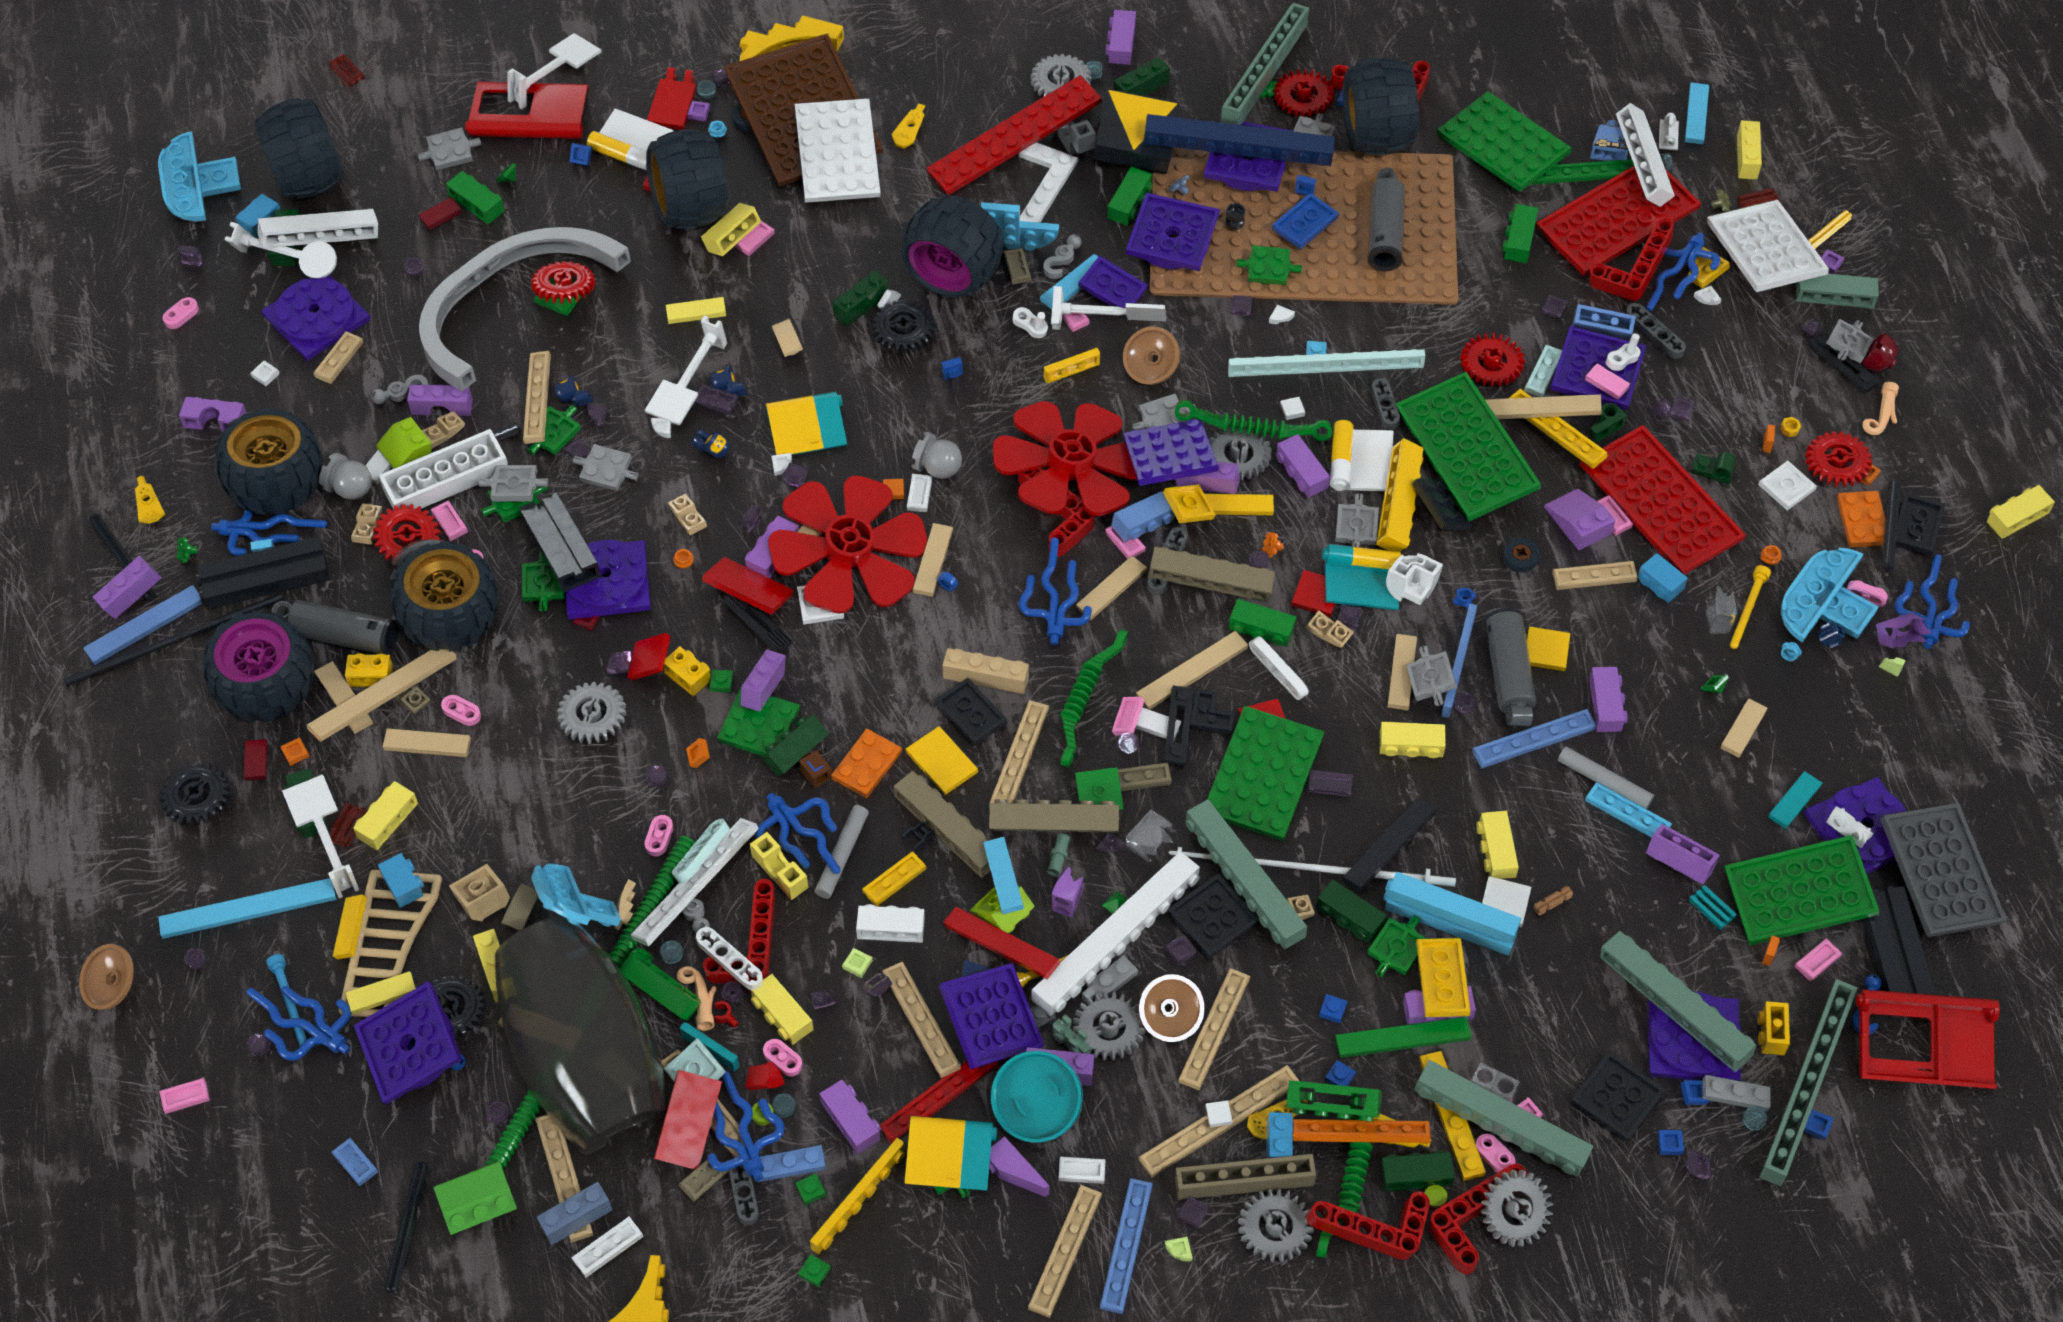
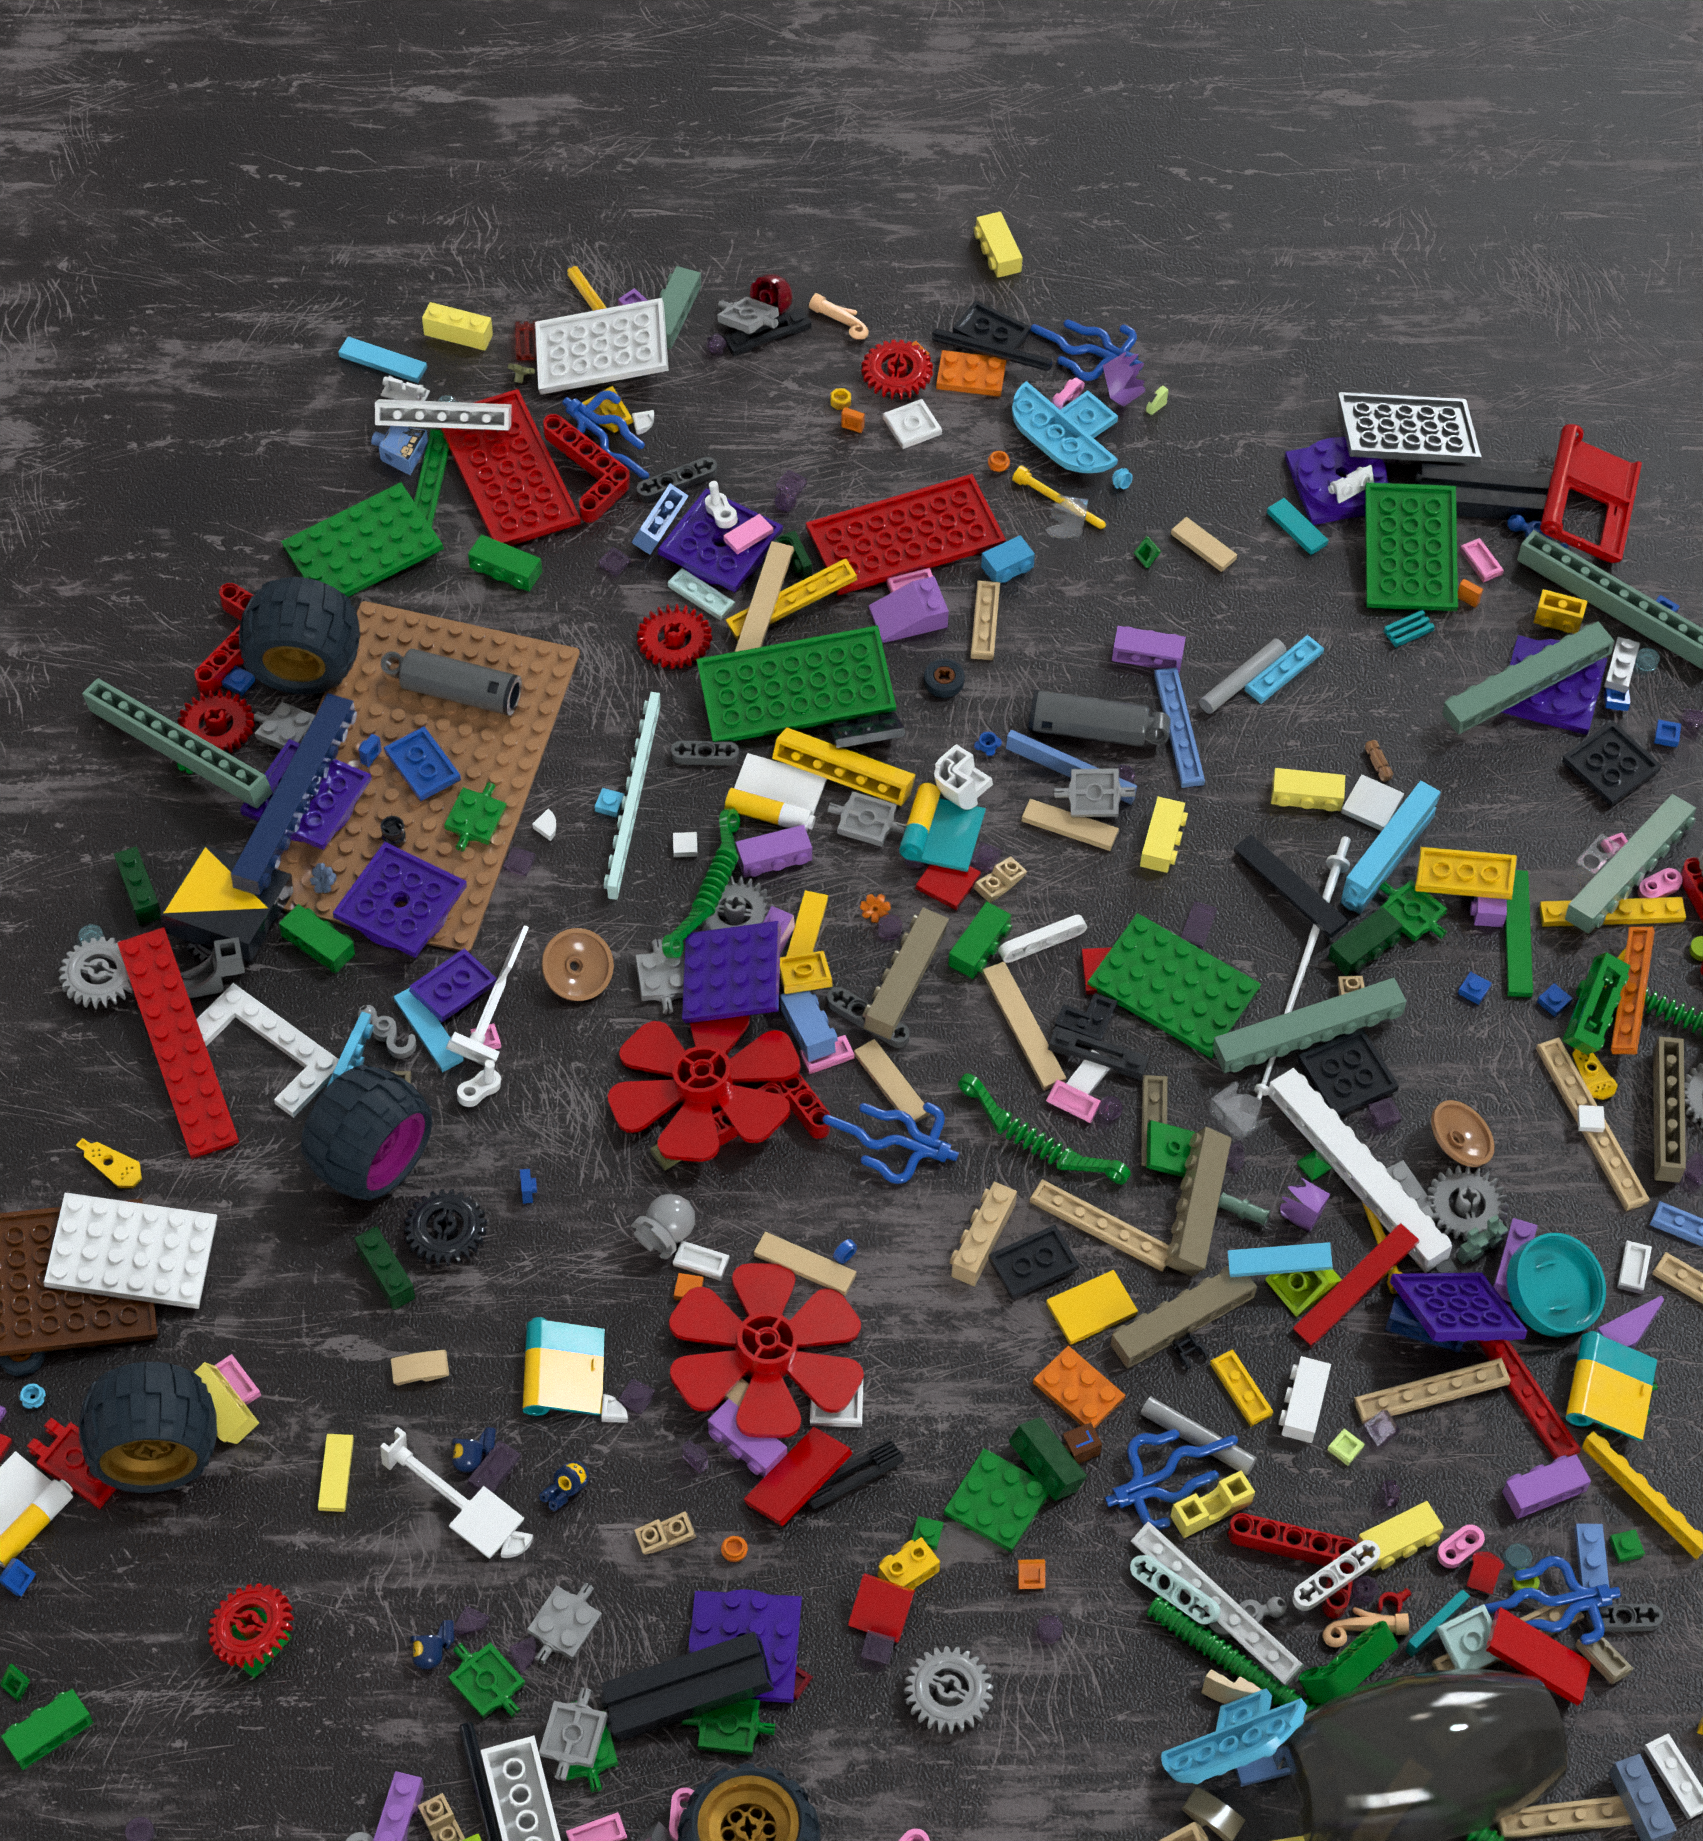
camera: 80 degrees left, 0 degrees up
dark red tile [419,197,462,230] -> none
light grey arch [419,227,631,392] -> none
tan tile [523,351,551,444] -> none
bright pink plate [645,815,673,856] -> none
clear light blue tile [660,940,683,964] -> none
medium lavender brick [741,649,786,712] -> none
white tile [877,289,901,308] -> none
yellow tile [1044,348,1100,384] -> none
medium lavender brick [1106,10,1136,65] -> none
tan tile [1179,968,1250,1090] -> none
dark azure brick [1266,1112,1293,1159] -> none
dark green brick [1380,1151,1455,1192] -> none
yellow tile [1527,626,1570,671] -> none
medium lavender brick [1646,824,1720,884] -> none
dark green plate [1690,452,1736,484] -> none
dark blue gear [1818,621,1845,648] -> none

